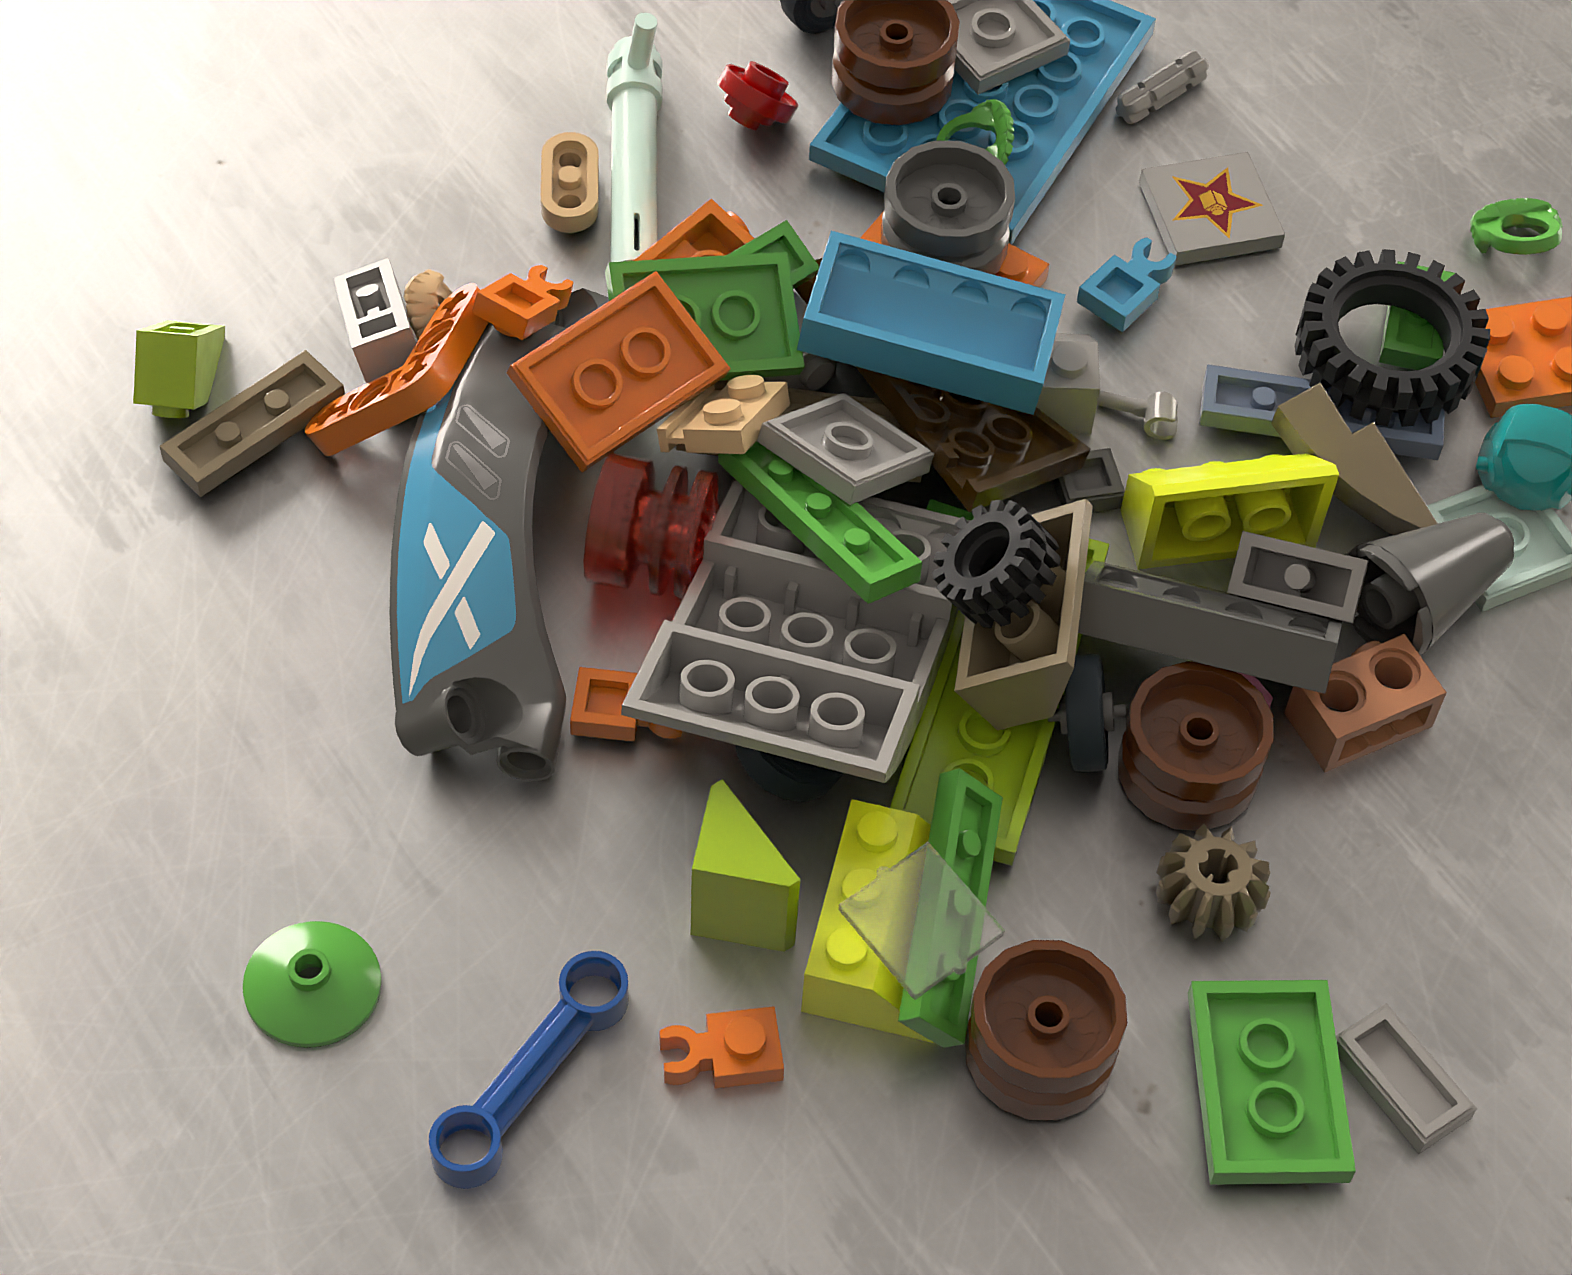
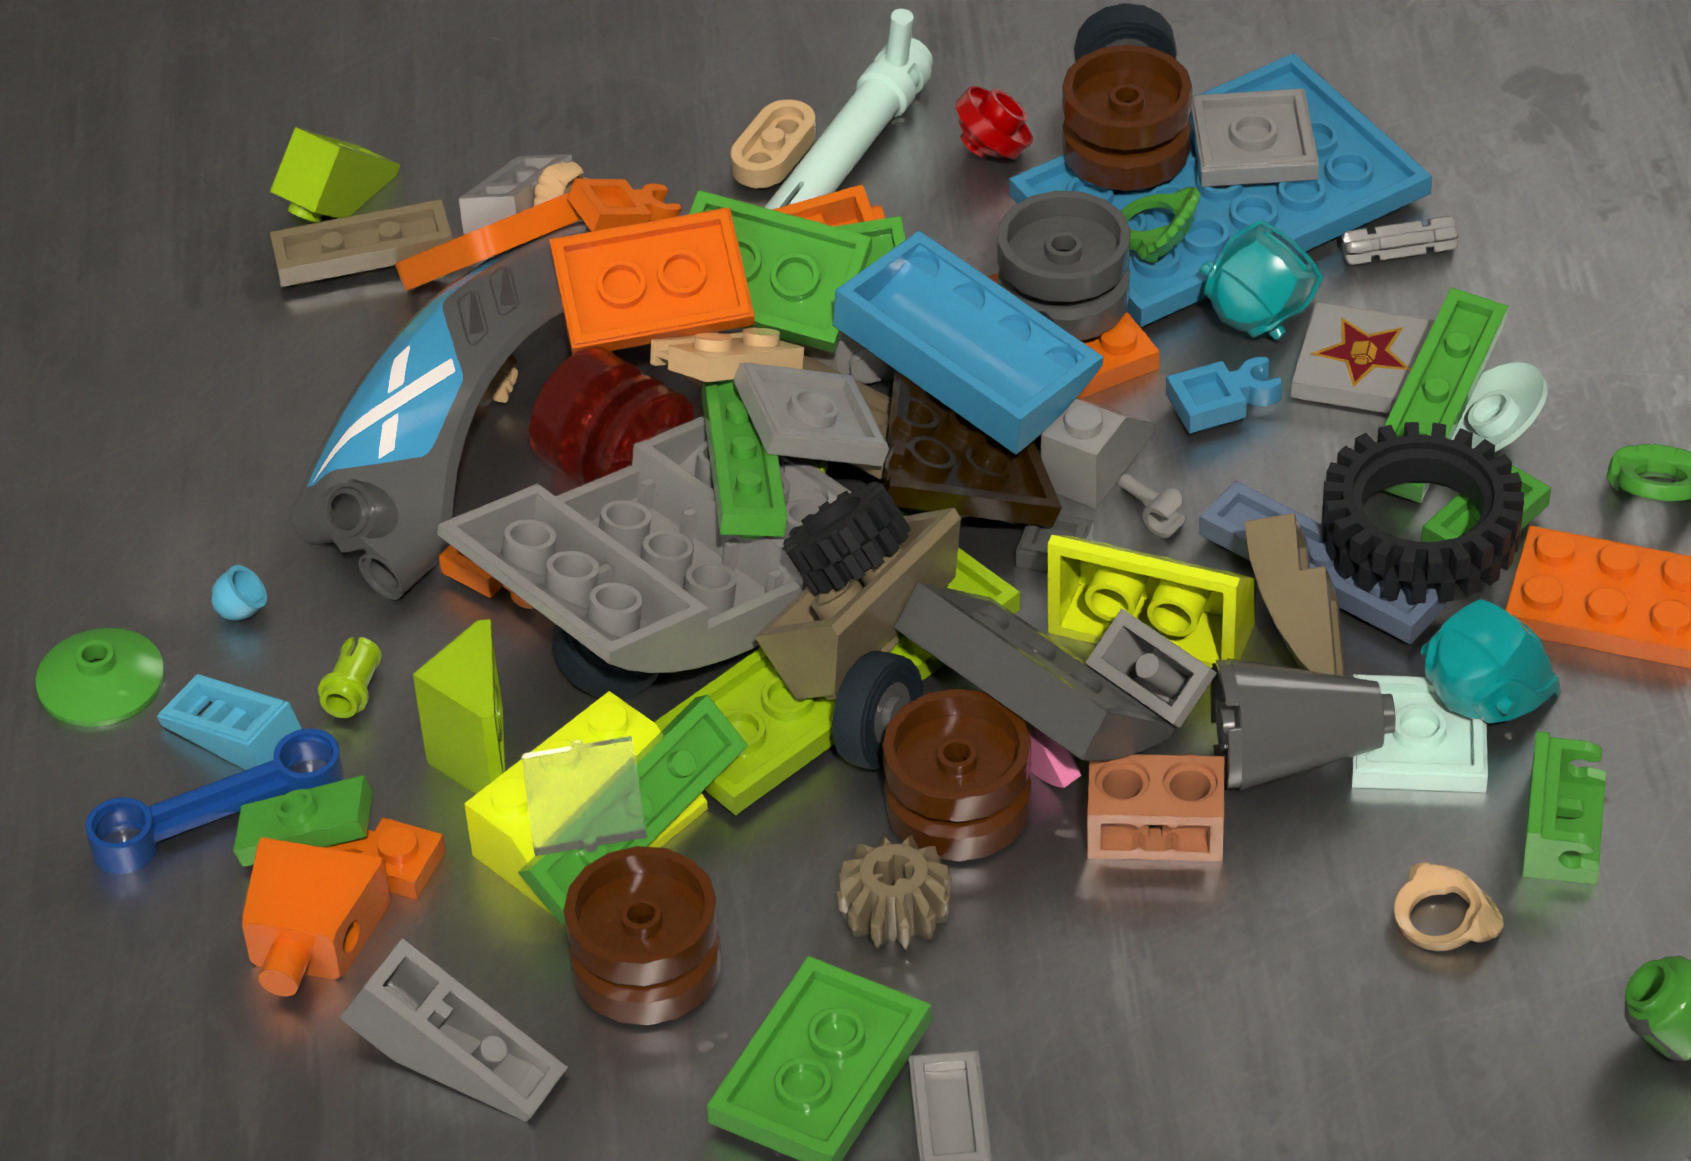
camera: 35 degrees right, 10 degrees down
none -> medium azure slope [157,674,302,770]
none -> medium azure hinge [211,565,267,622]
none -> bright green plate [233,775,373,867]
none -> orange torso [242,837,391,997]
none -> lime pin [318,637,382,718]
none -> light grey slope [339,938,568,1122]
none -> teal helmet [1199,220,1324,340]
none -> bright green plate [1376,287,1509,503]
none -> light aqua dish [1451,362,1548,452]

